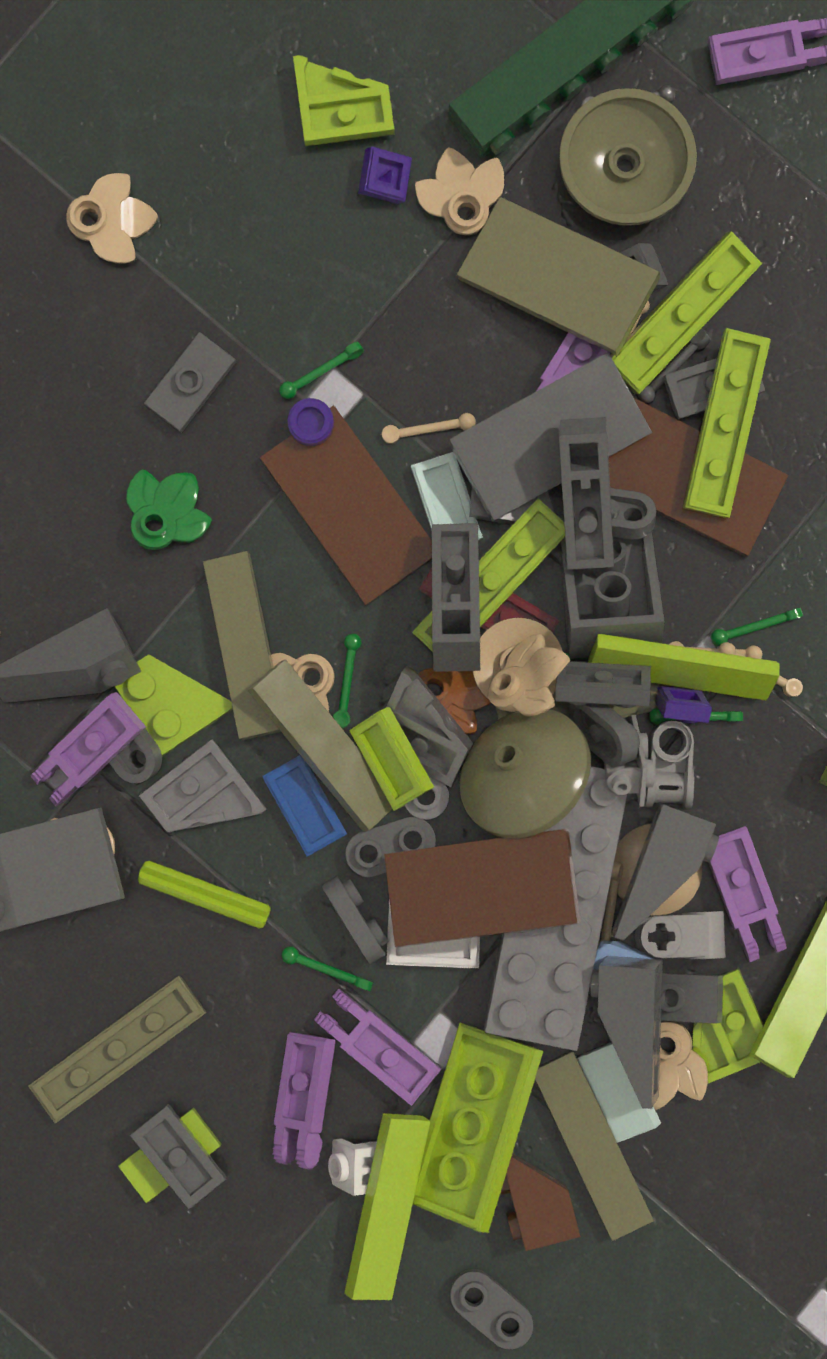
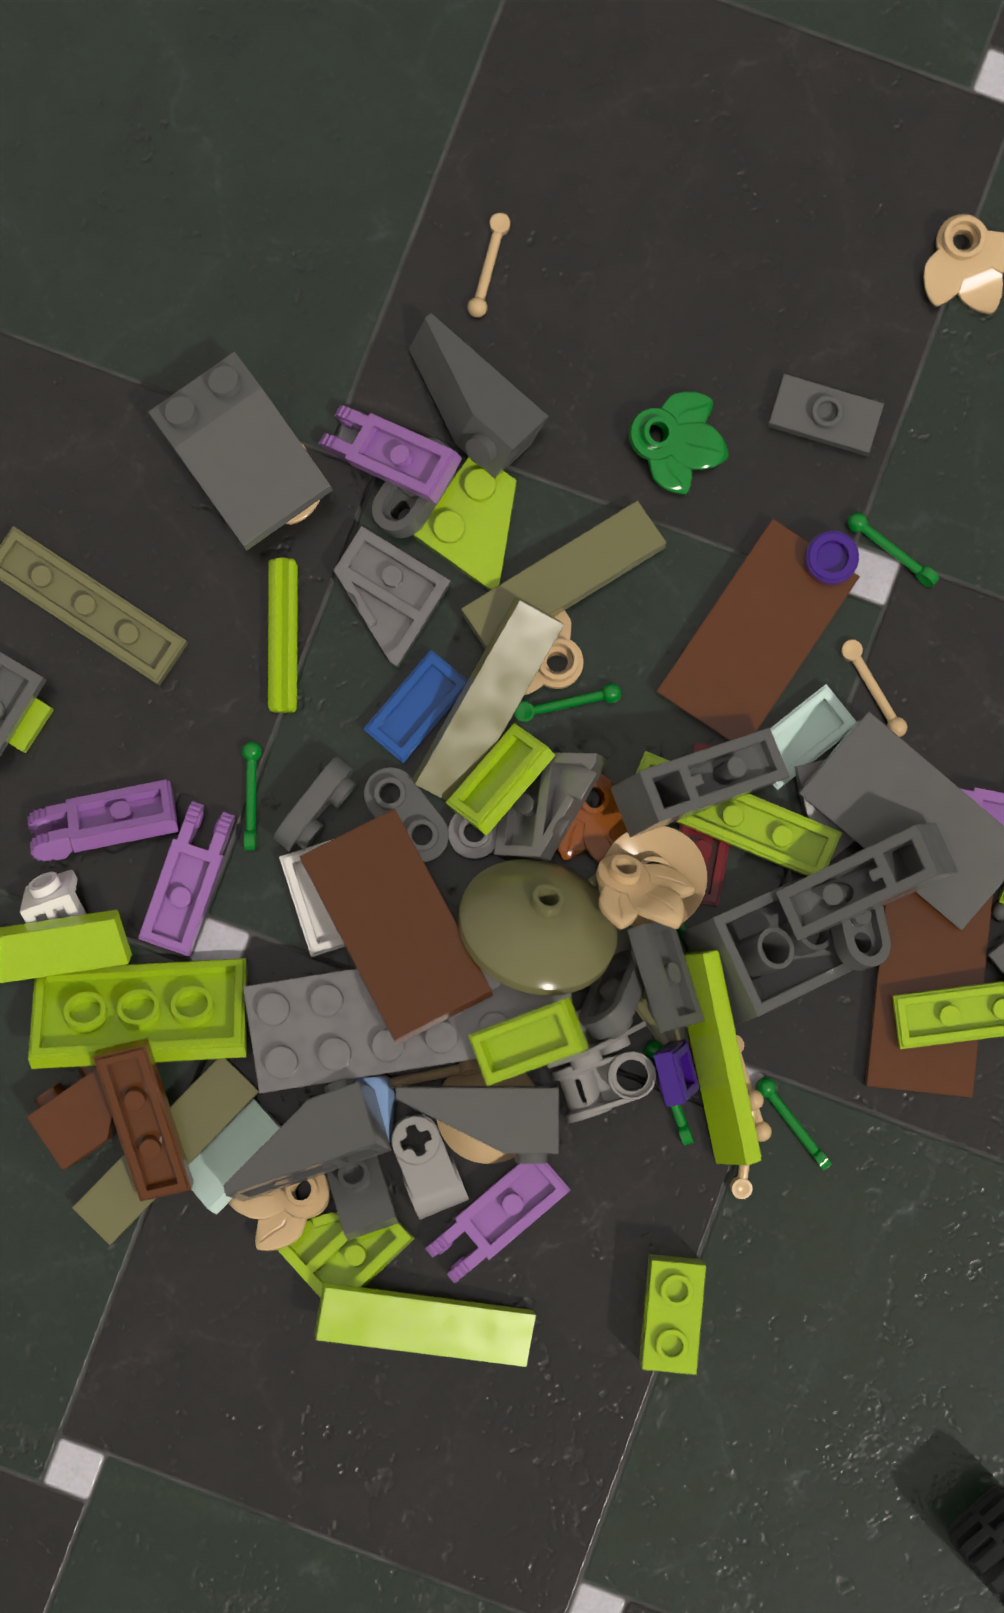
camera: 75 degrees right, 0 degrees up
none -> reddish brown tile [93,1038,194,1202]
none -> lime tile [468,997,589,1086]

